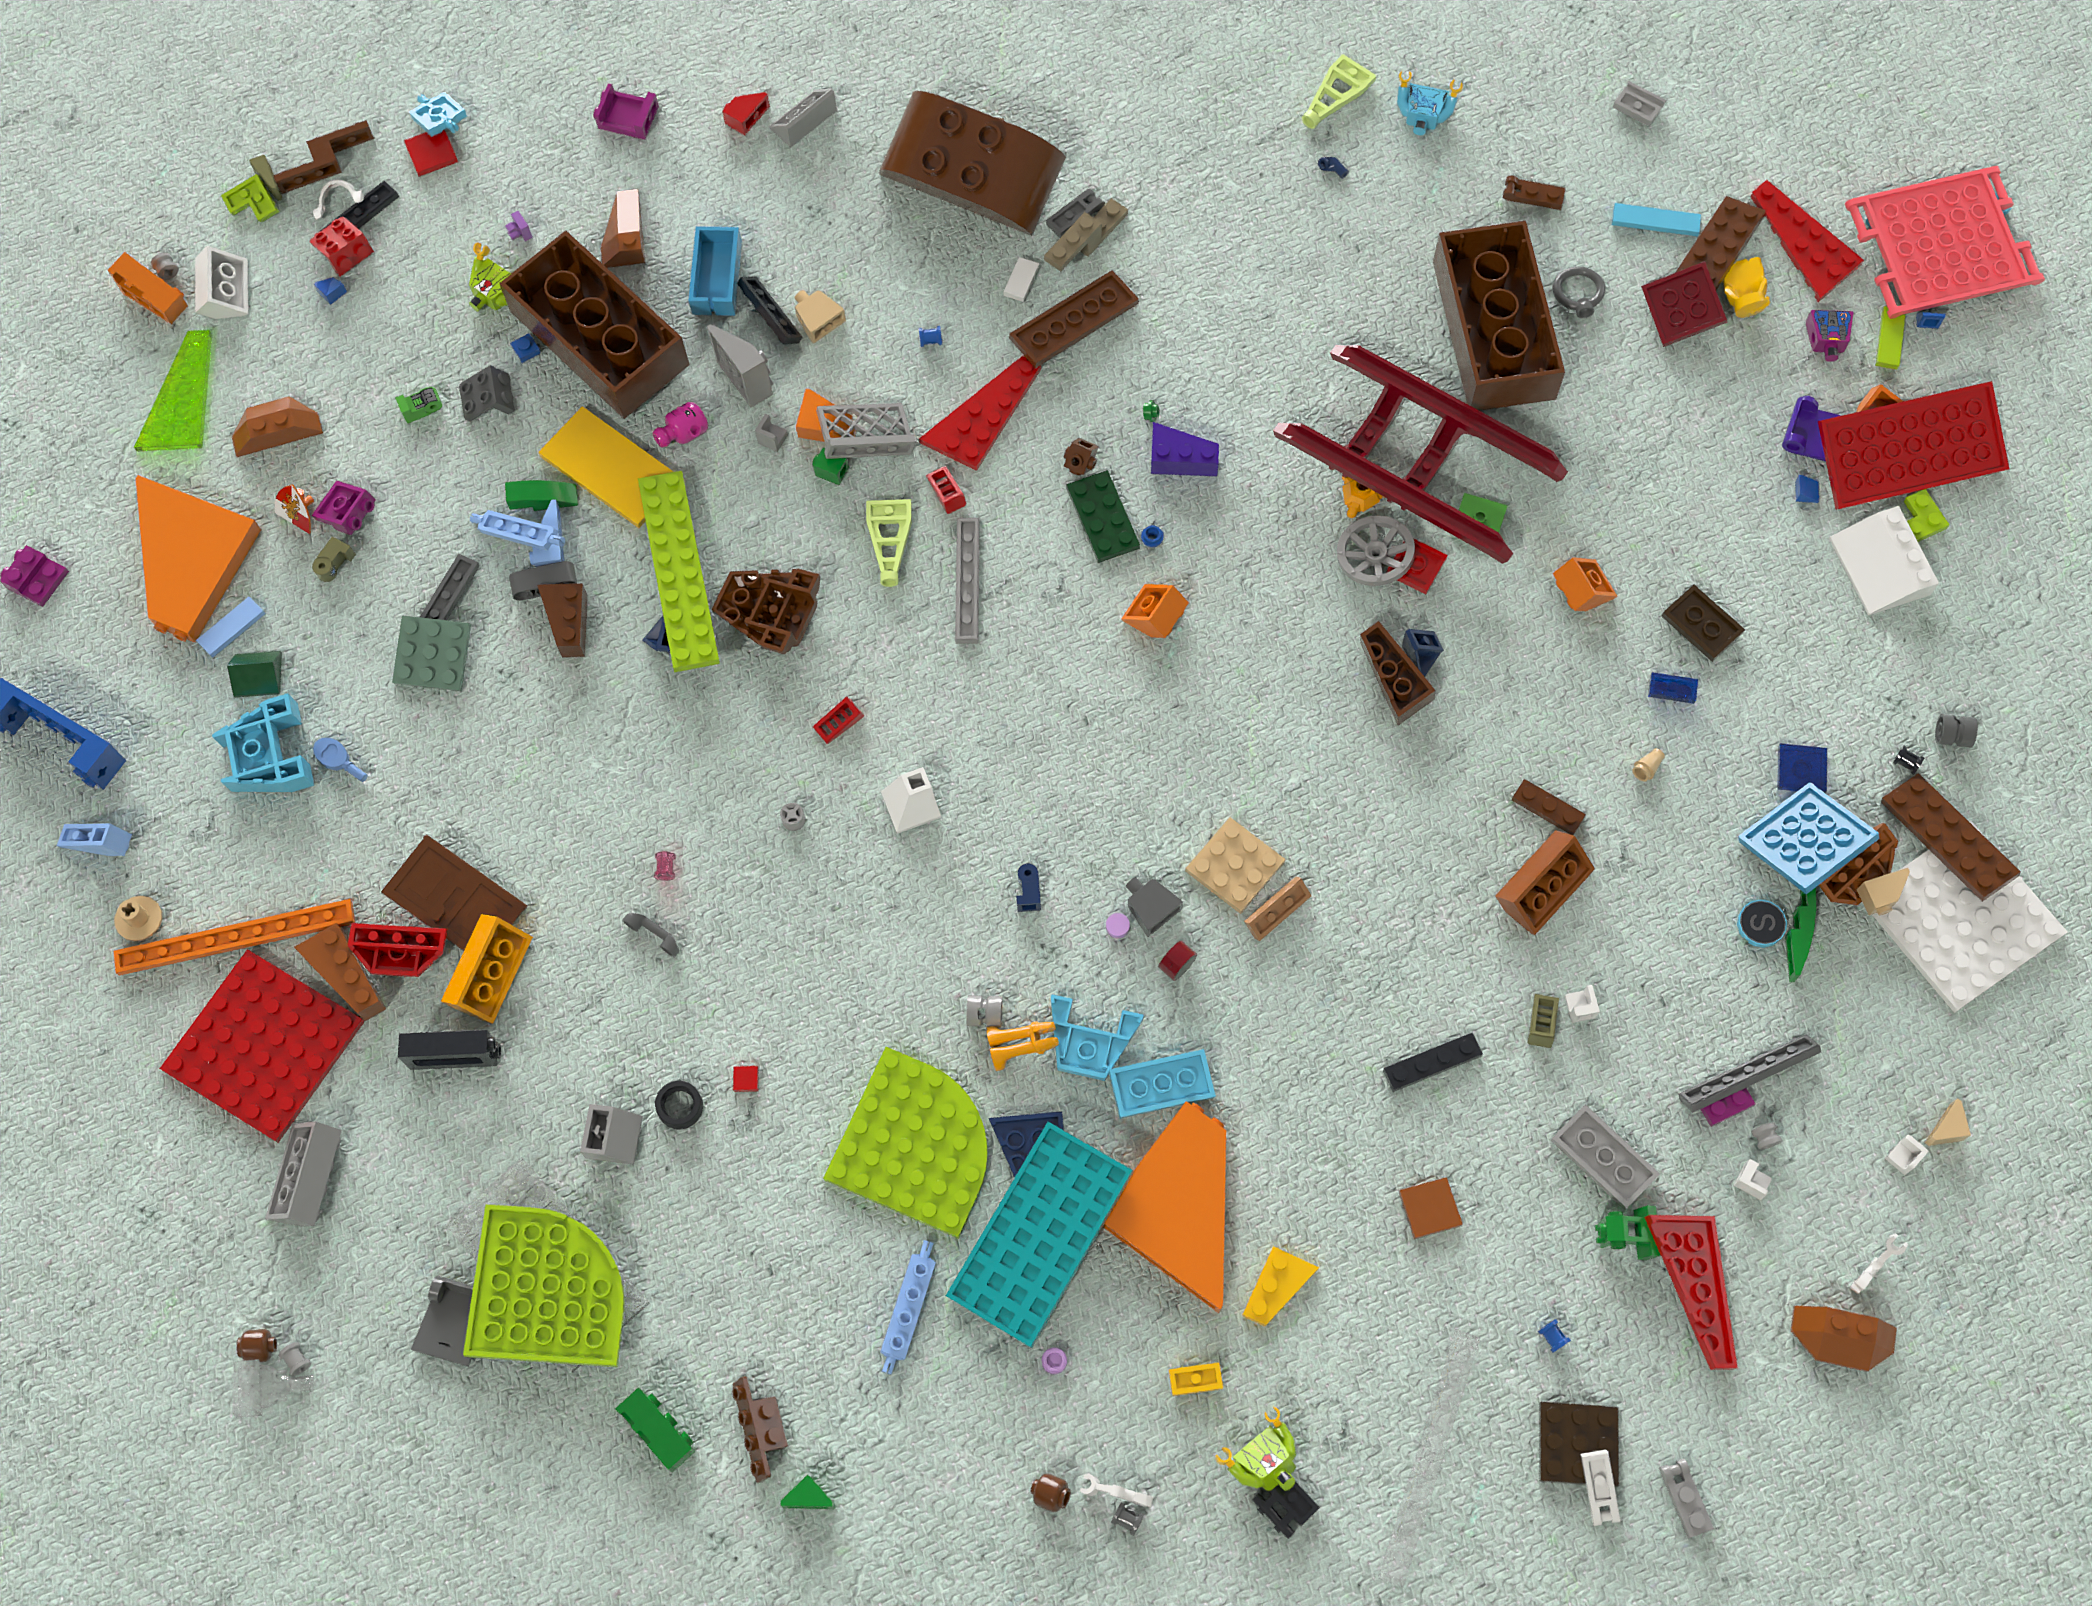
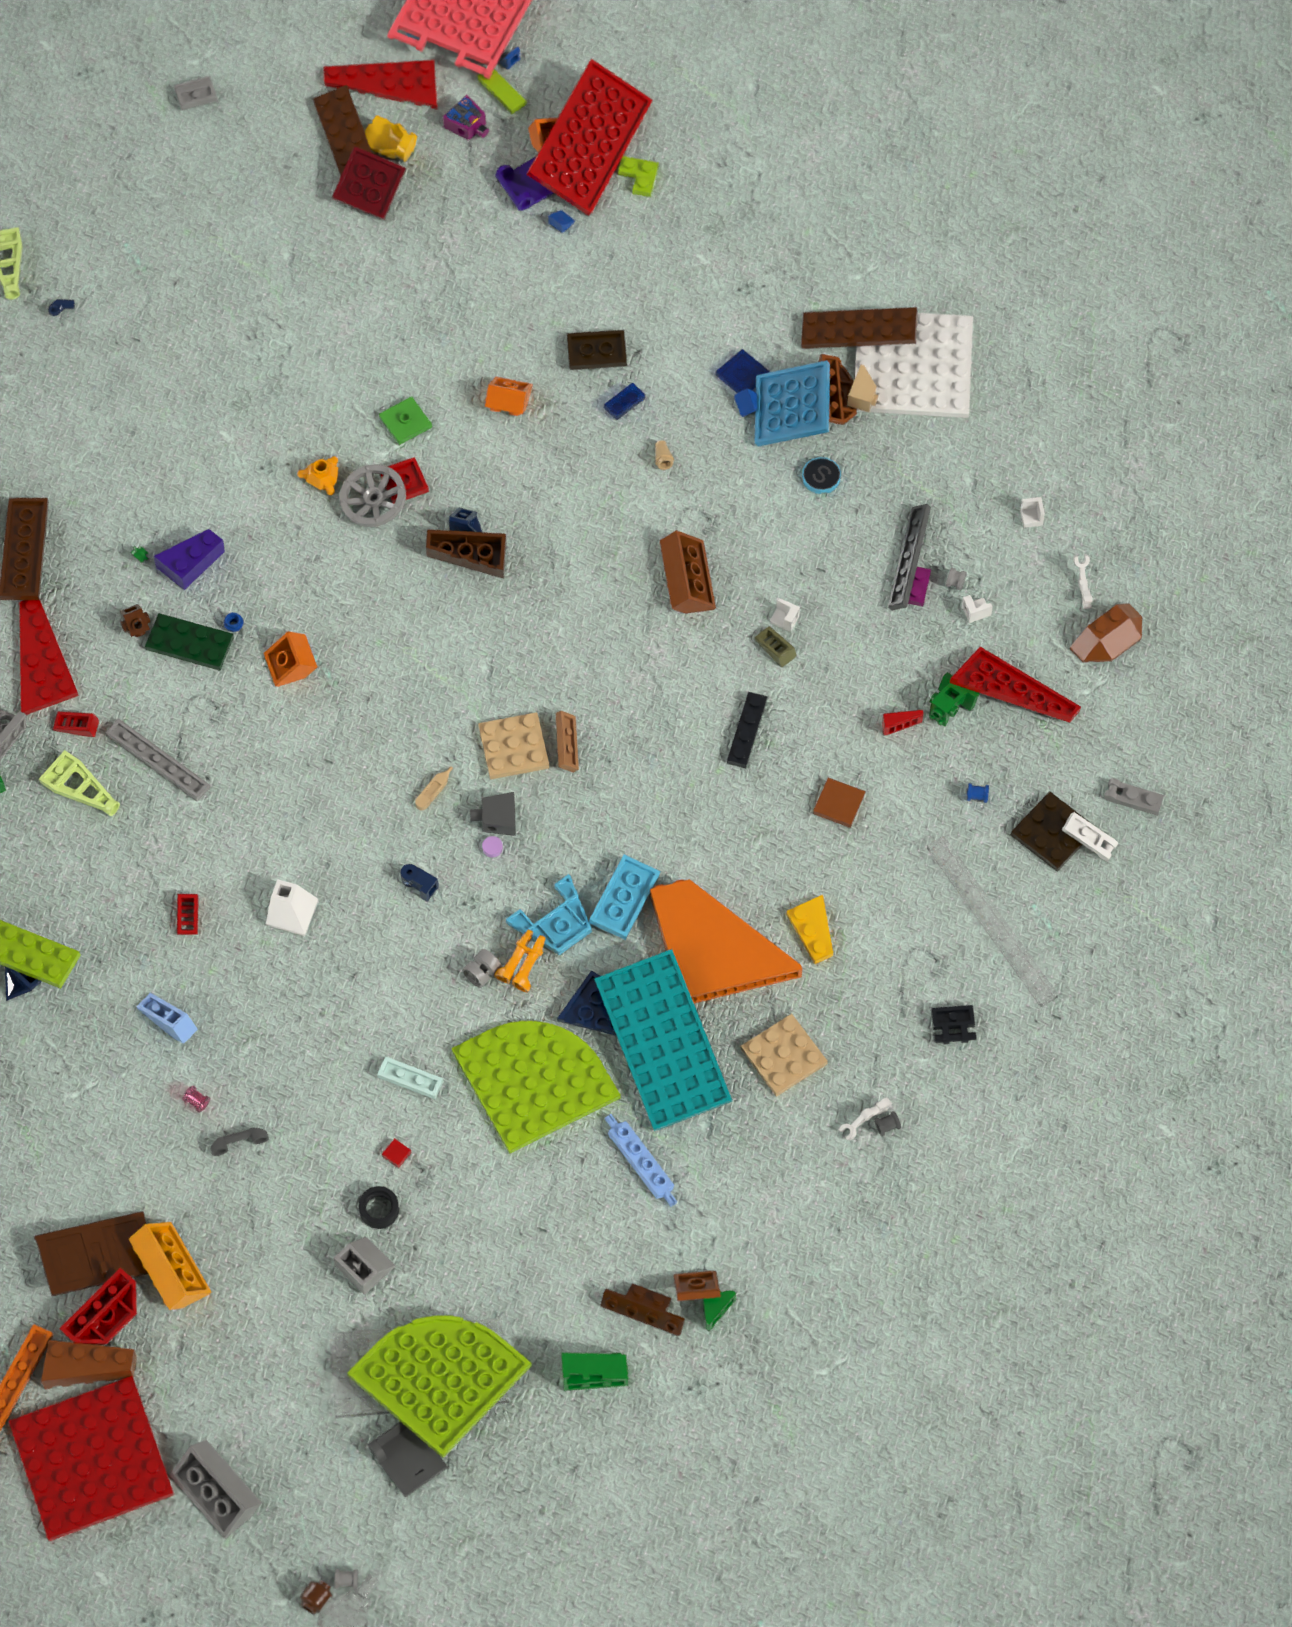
camera: 55 degrees left, 5 degrees down
black piece [398,1030,501,1070] -> none
reddish brown wedge [711,569,821,654] -> none
light grey wheel [780,803,805,831] -> none
reddish brown head [1031,1474,1071,1512] -> none
lavender tile [1042,1347,1067,1375] -> none
dark red piece [1158,941,1197,981] -> none
yellow plate [1169,1362,1223,1396] -> none
lime torso [1215,1407,1296,1491] -> none
dark red piece [1273,345,1568,564] -> none
medium azure torso [1397,70,1463,135] -> none
reddish brown brick [1433,220,1565,411] -> none
reddish brown plate [1502,175,1566,210] -> none
reddish brown plate [1512,779,1586,835] -> none
light grey plate [1551,1104,1660,1210] -> none
dark grey piece [1553,267,1605,318] -> none
medium azure tile [1612,203,1701,237] -> none
green slope [1785,887,1816,982] -> none
white slope [1829,506,1939,616] -> none
black bush [1892,745,1925,775] -> none
tan slope [1925,1098,1971,1146] -> none
dark grey wheel [1935,714,1978,748] -> none
none -> light blue slope [136,993,198,1044]
none -> light aqua plate [377,1057,443,1099]
none -> tan piece [415,766,453,810]
none -> dark orange tile [674,1270,720,1301]
none -> blue slope [734,389,757,417]
none -> tan plate [740,1014,828,1097]
none -> red slope [882,710,923,736]

